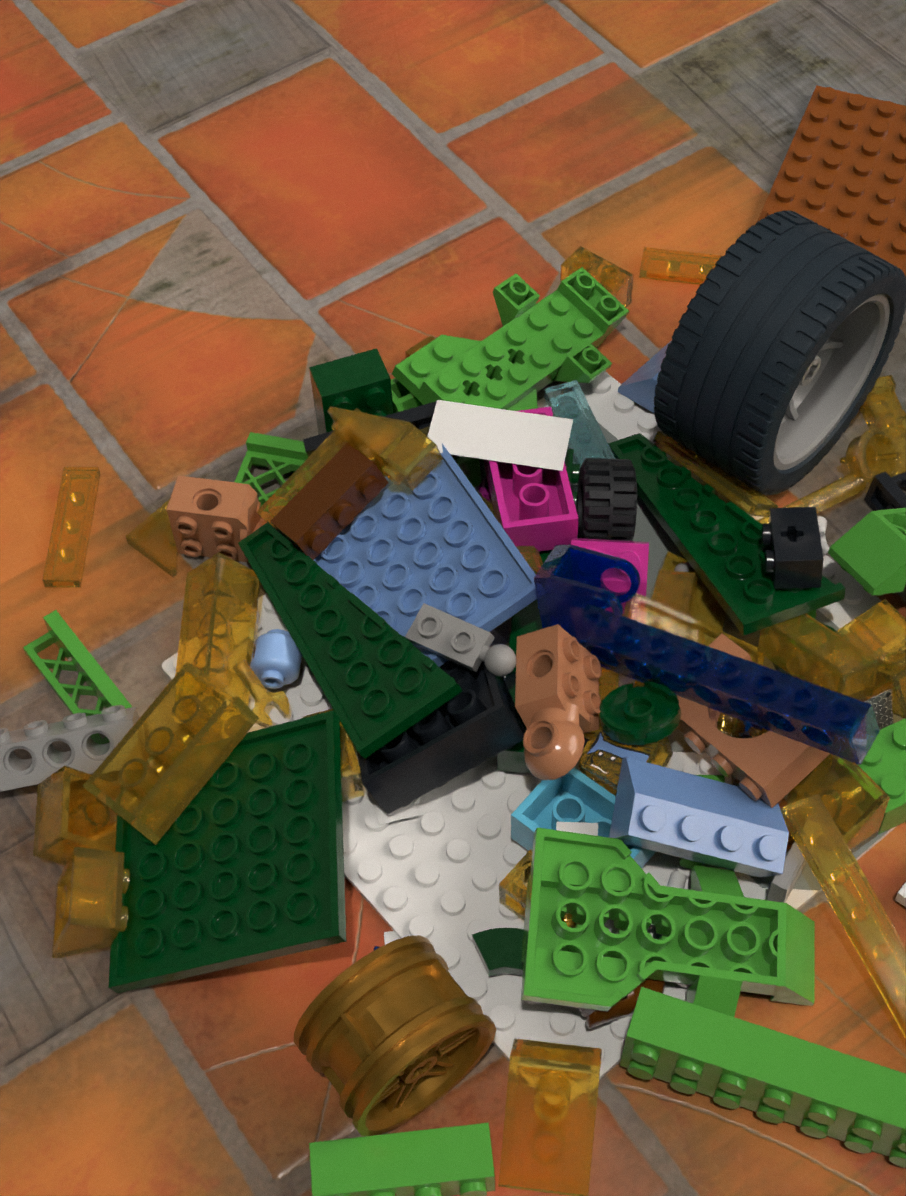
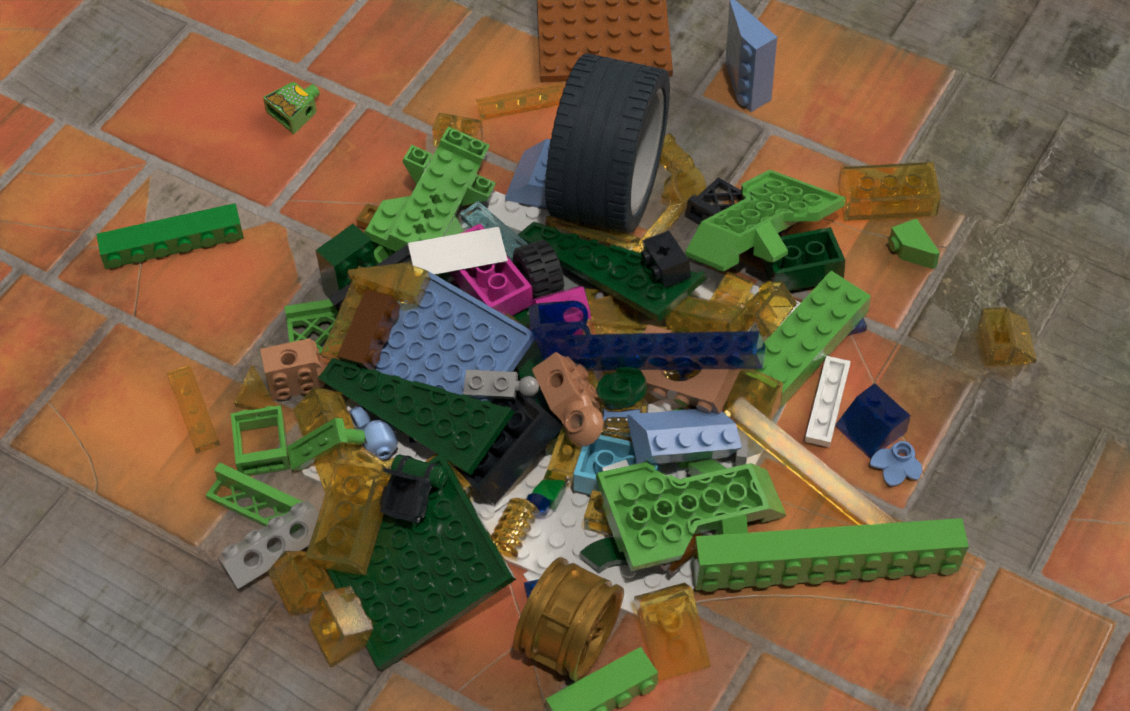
camera: 25 degrees left, 0 degrees up
none -> green brick [96,203,244,269]
none -> bright green window [231,405,290,476]
none -> bright green torso [263,82,320,135]
none -> bright green piece [287,418,365,471]
none -> light blue tile [349,406,370,430]
none -> black piece [379,454,448,522]
none -> clear yellow piece [491,498,539,558]
none -> clear blue tile [524,493,551,517]
none -> green slope [531,479,566,511]
none -> clear yellow slope [543,424,582,487]

